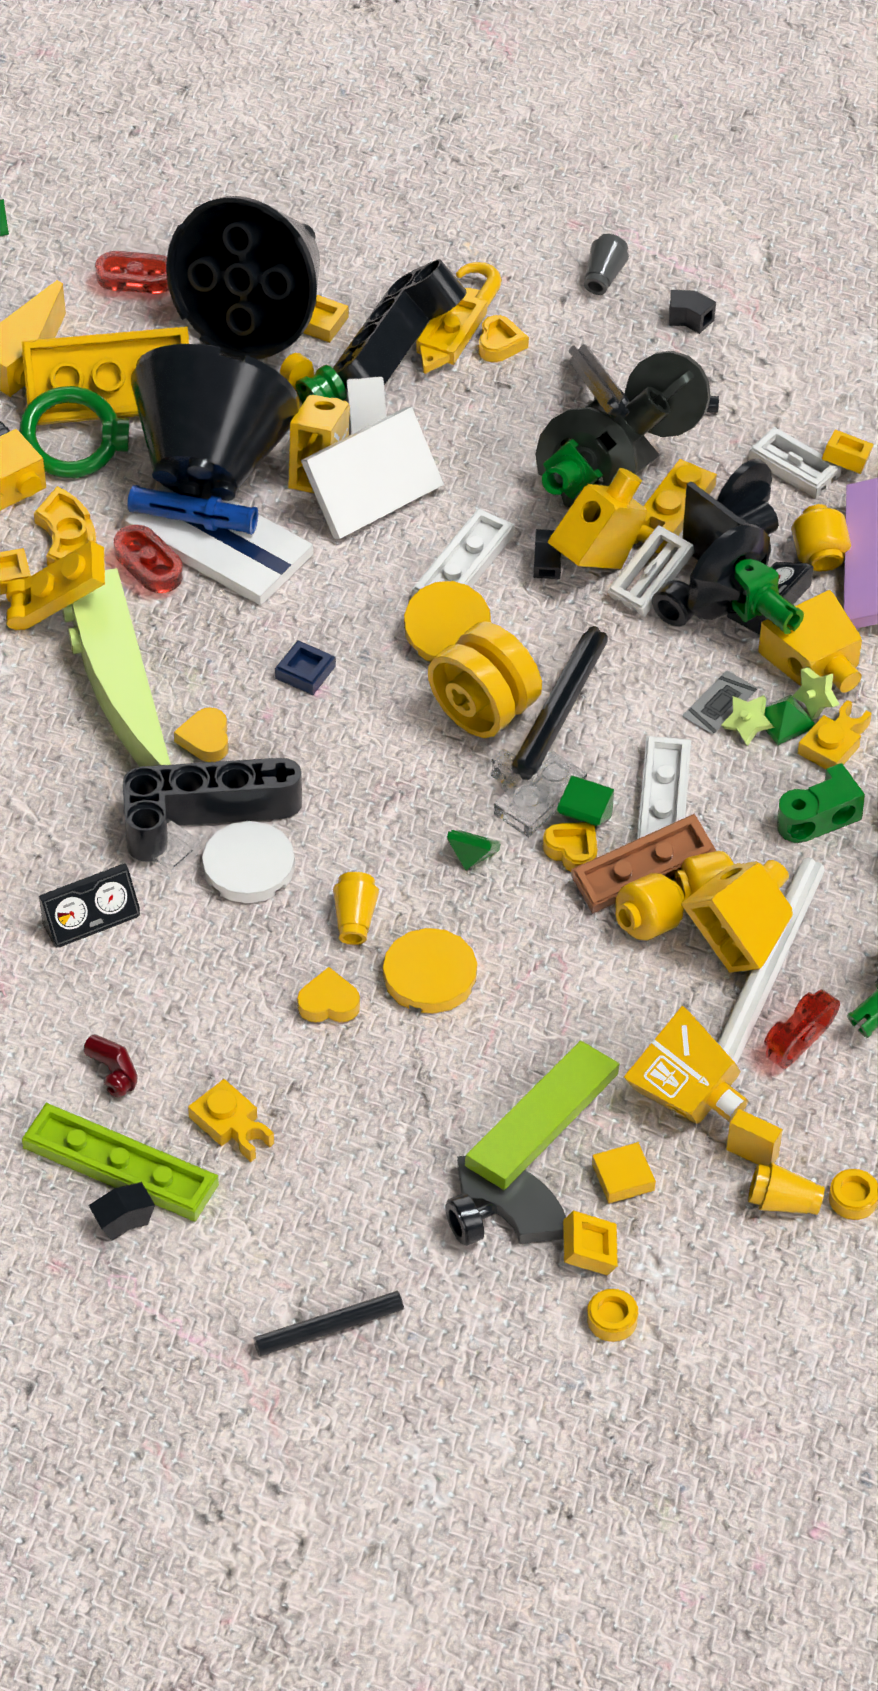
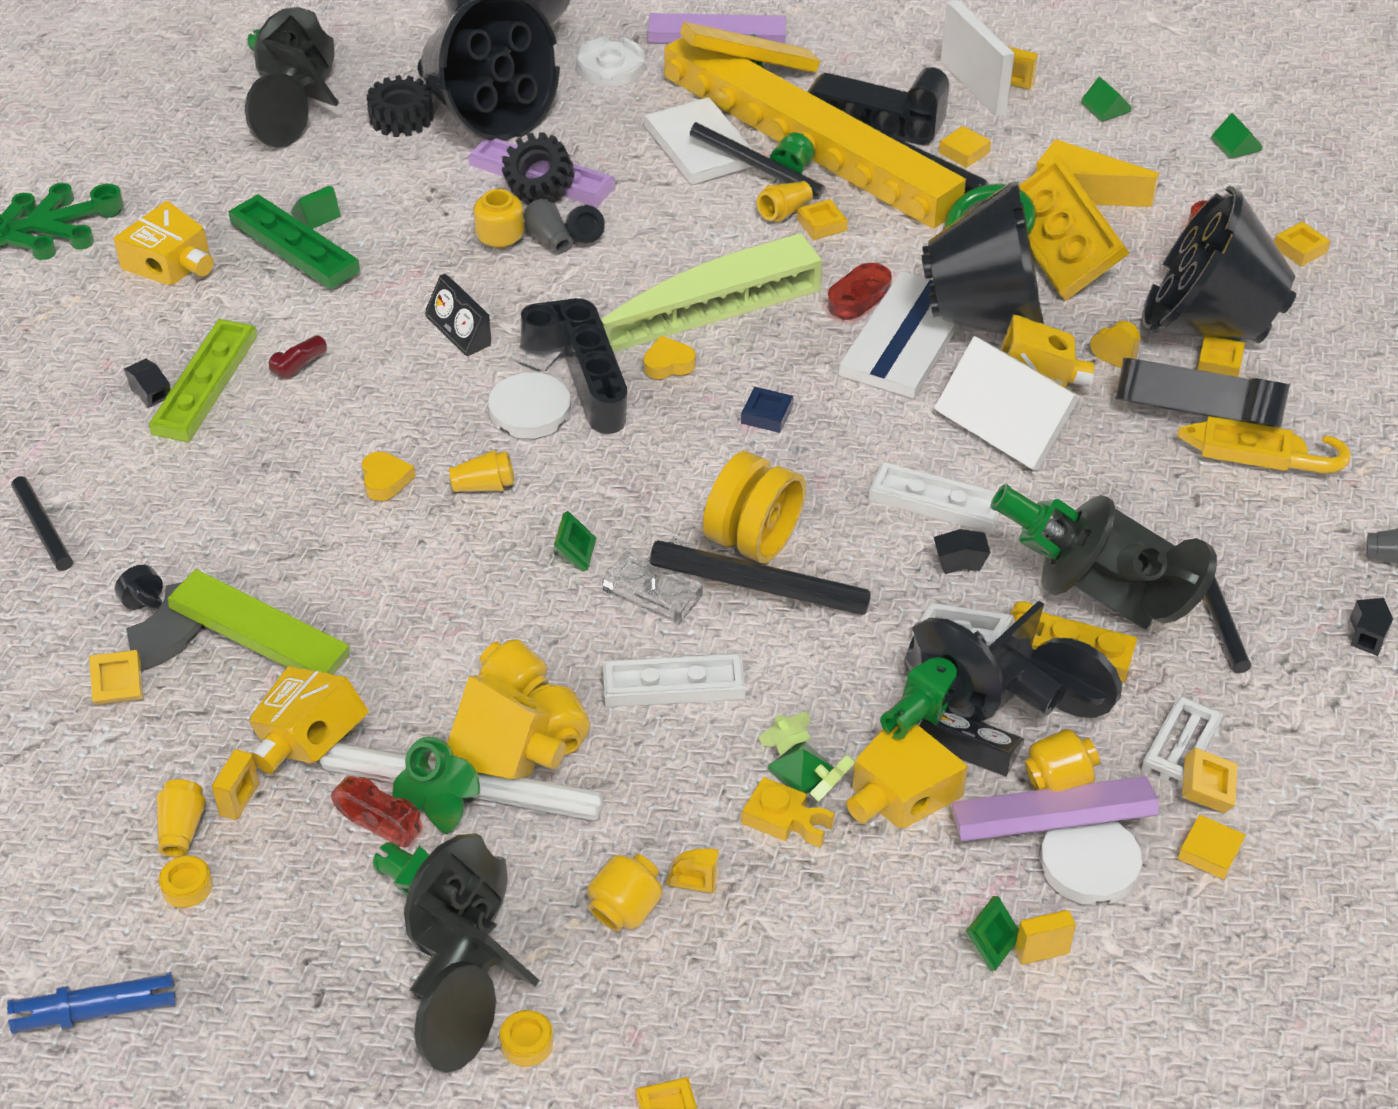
camera: 80 degrees right, 5 degrees down
yellow plate [6,541,105,630] -> none
yellow tile [34,486,97,566] -> none
blue pin [127,485,259,535] -> none
yellow plate [188,1079,275,1162] -> none
green wheel [295,365,347,404] -> none
white sticker [347,377,387,434] -> none
yellow tile [383,928,477,1014] -> none
yellow tile [404,581,491,662] -> none
yellow tile [478,315,529,362] -> none
yellow tile [543,822,598,872] -> none
yellow torso [547,468,647,569] -> none
green slope [557,775,614,826] -> none
black axle [568,344,630,419] -> none
nougat tile [571,813,716,914] -> none
yellow tile [587,1289,638,1342] -> none
yellow tile [592,1142,656,1204] -> none
sticker [683,671,758,734] -> none
green leg [777,763,865,843] -> none
none -> green plate [392,736,480,834]
none -> yellow tile [1274,221,1331,267]

